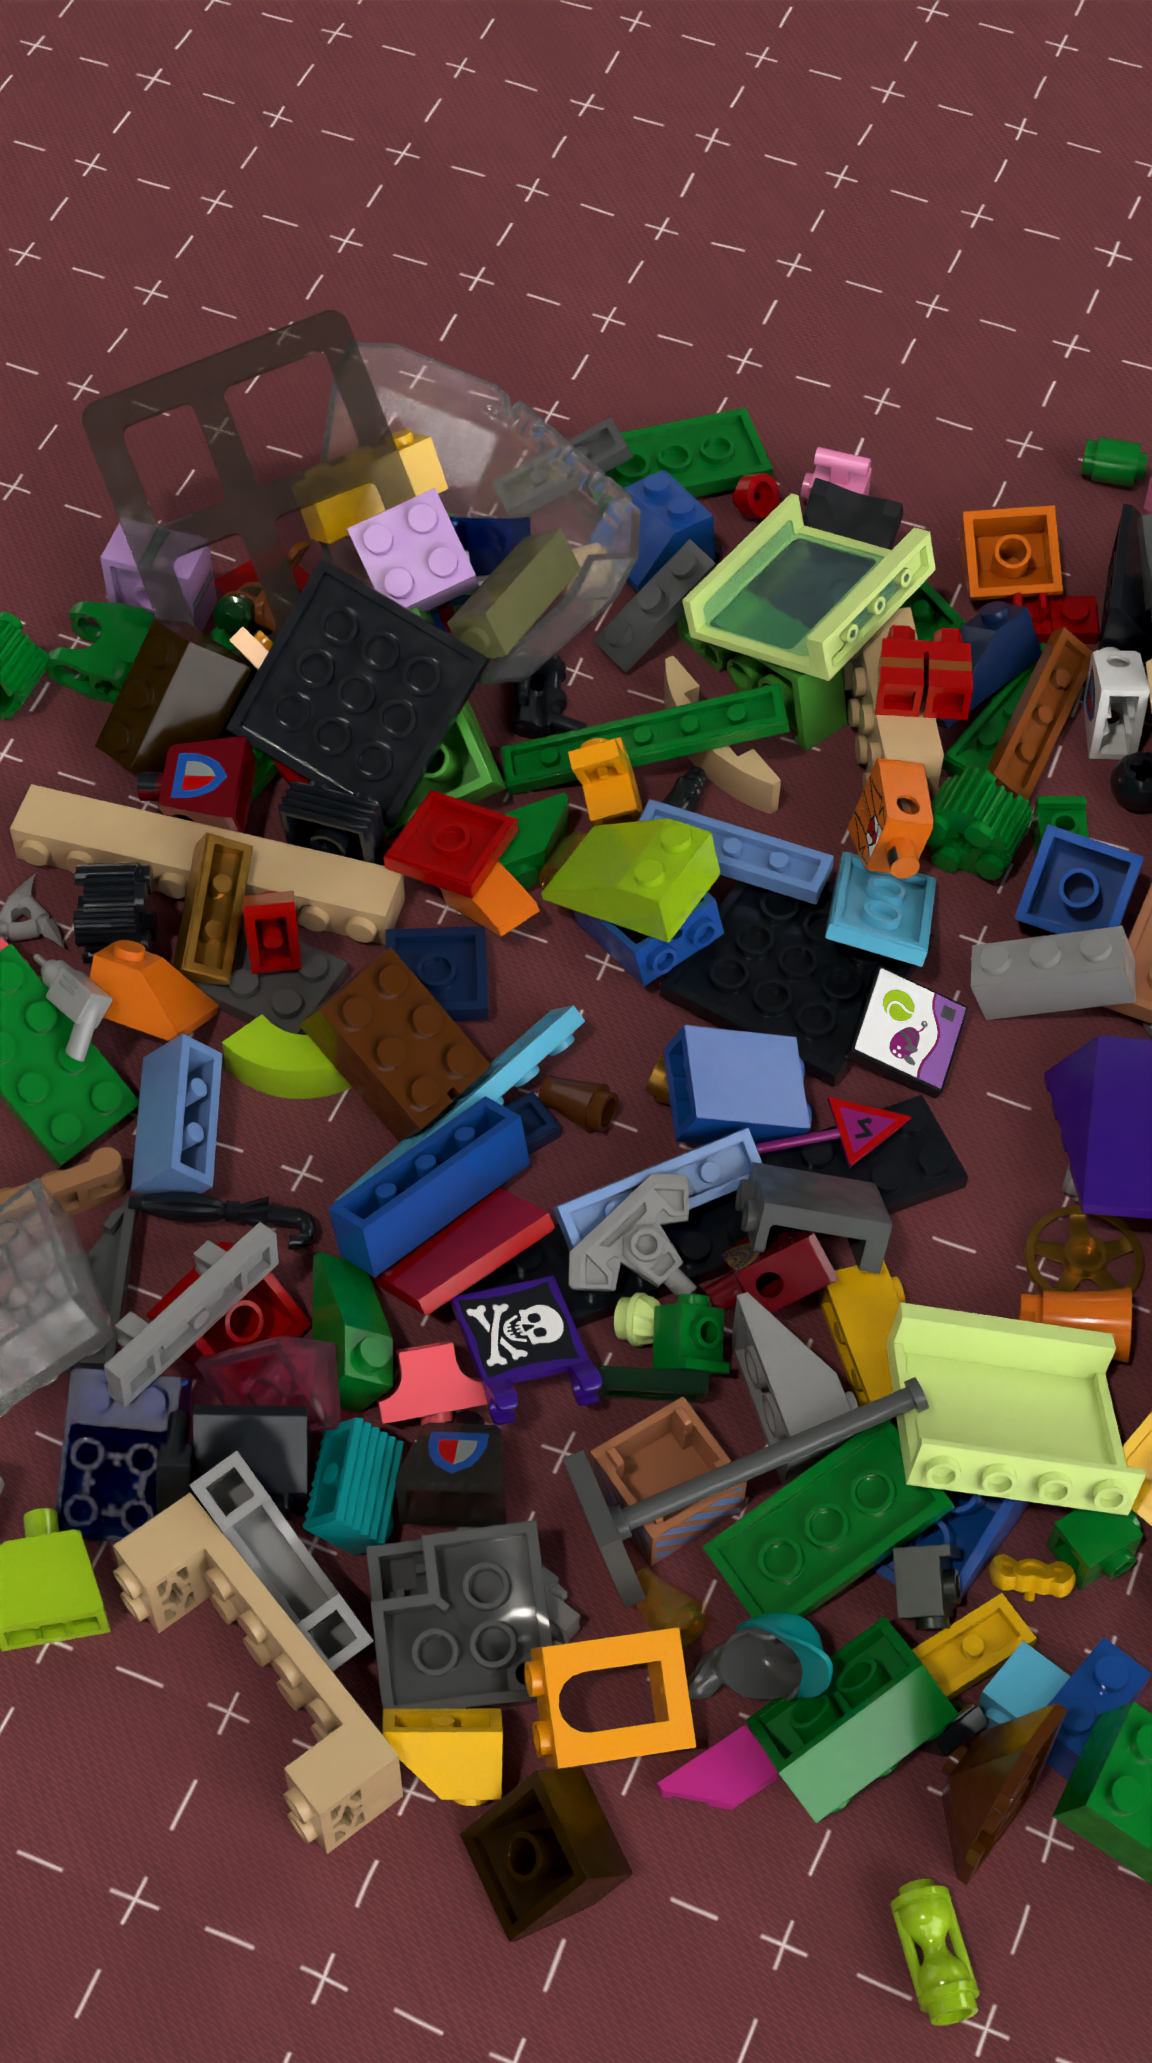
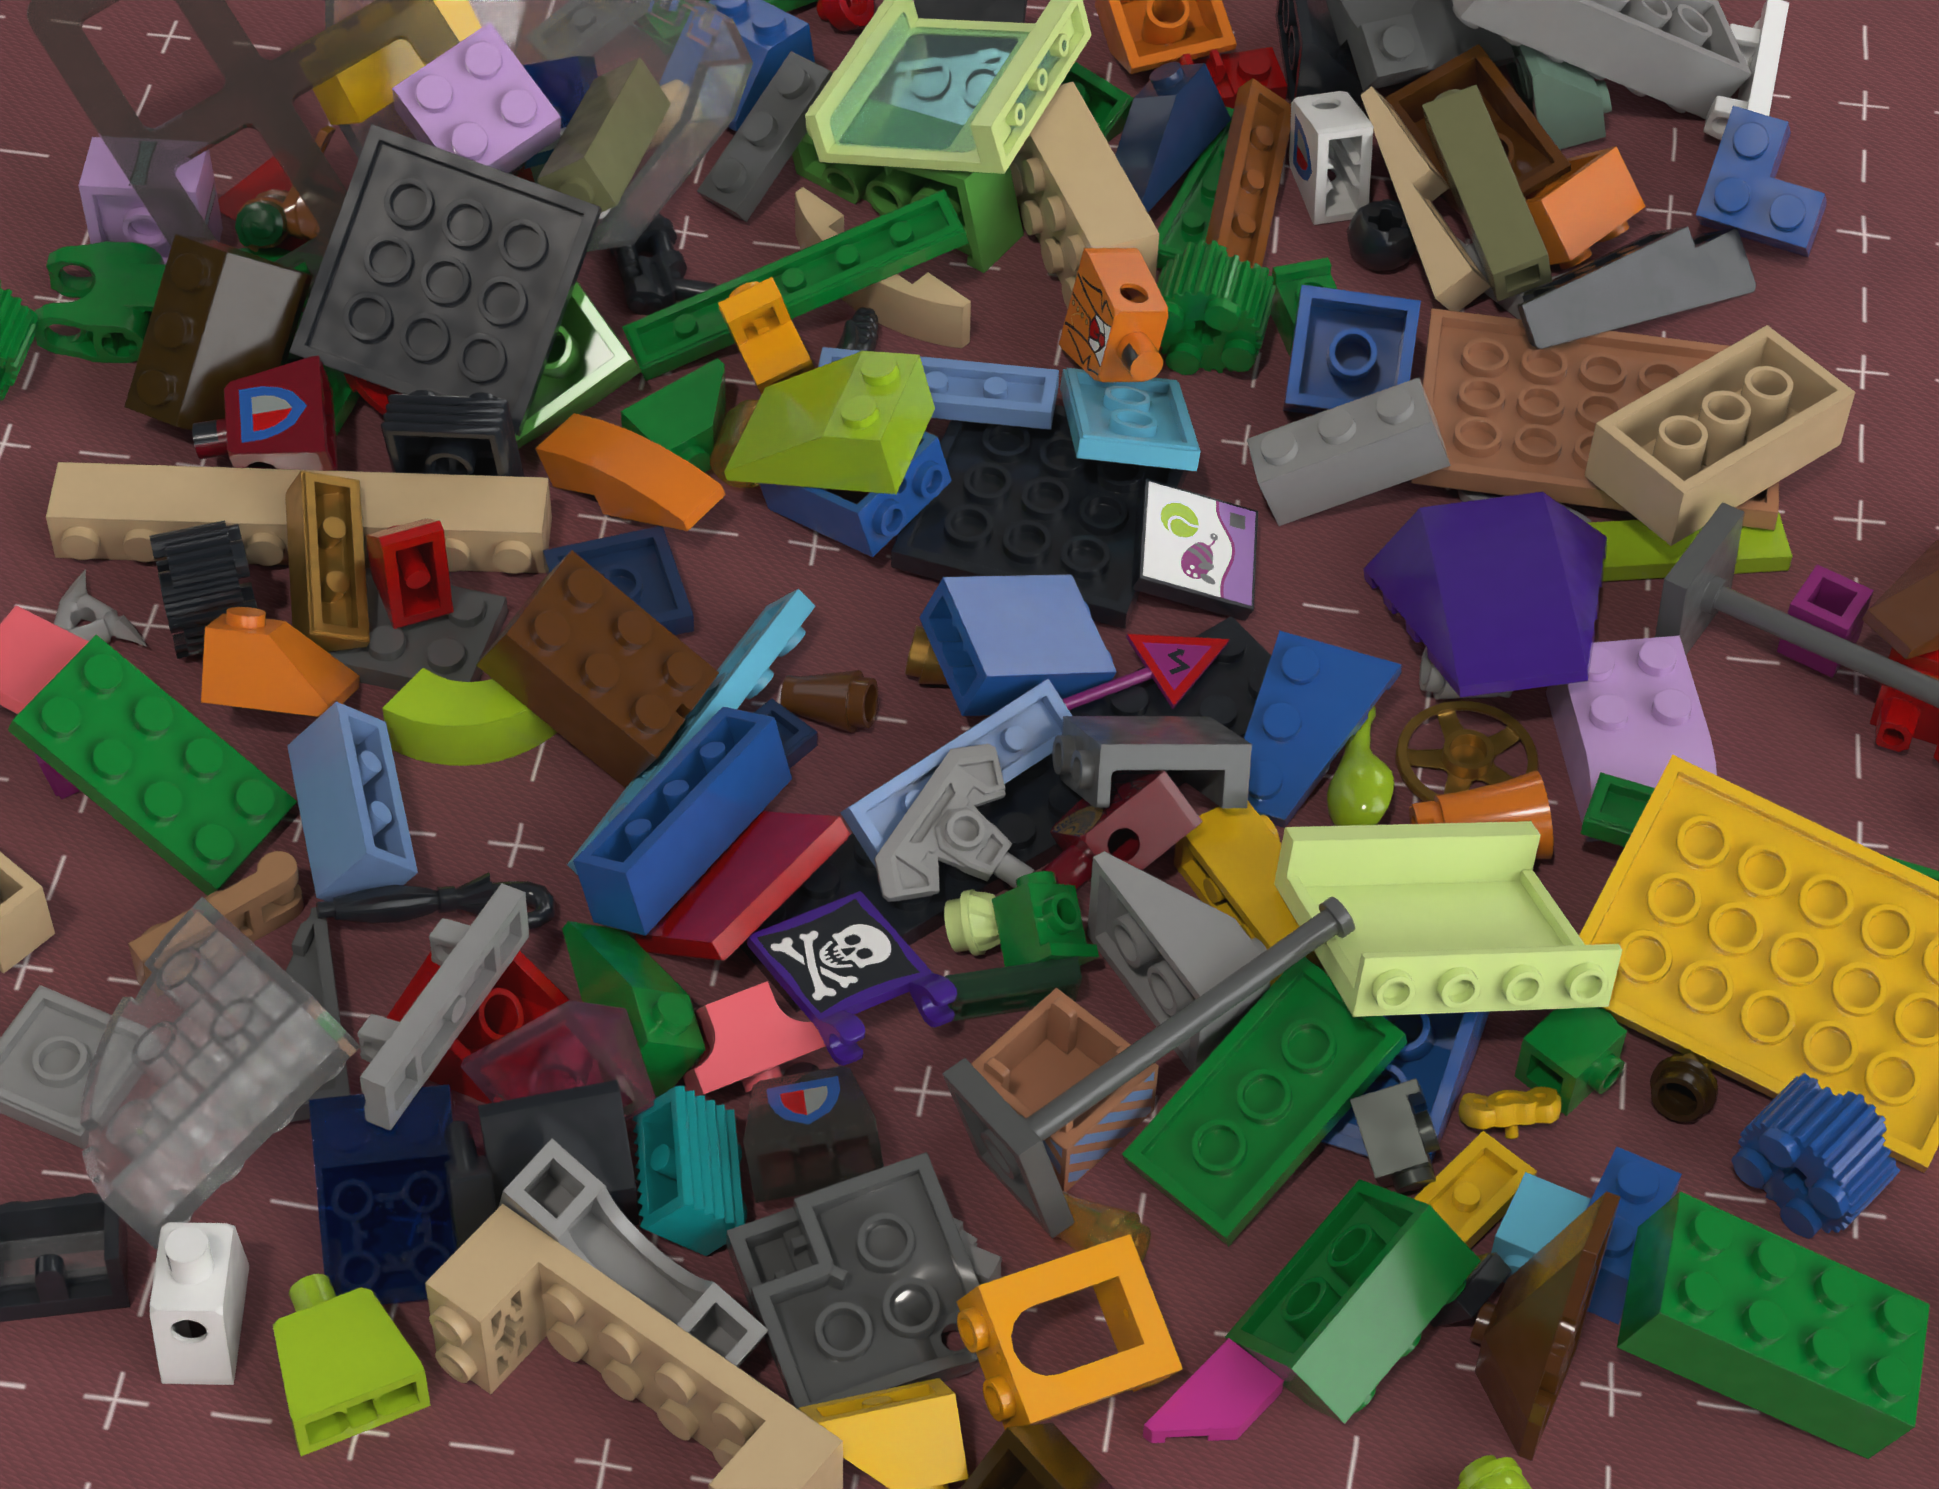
camera: 15 degrees left, 5 degrees down
light grey piece [33,954,112,1062] -> none
plate [230,626,273,670] -> none
red tile [383,790,519,899] -> none
dark grey hair [687,1612,833,1701] -> none
red hips [875,625,973,720] -> none
none -> blue wing [1244,630,1402,828]
none -> lime piece [1327,705,1394,826]

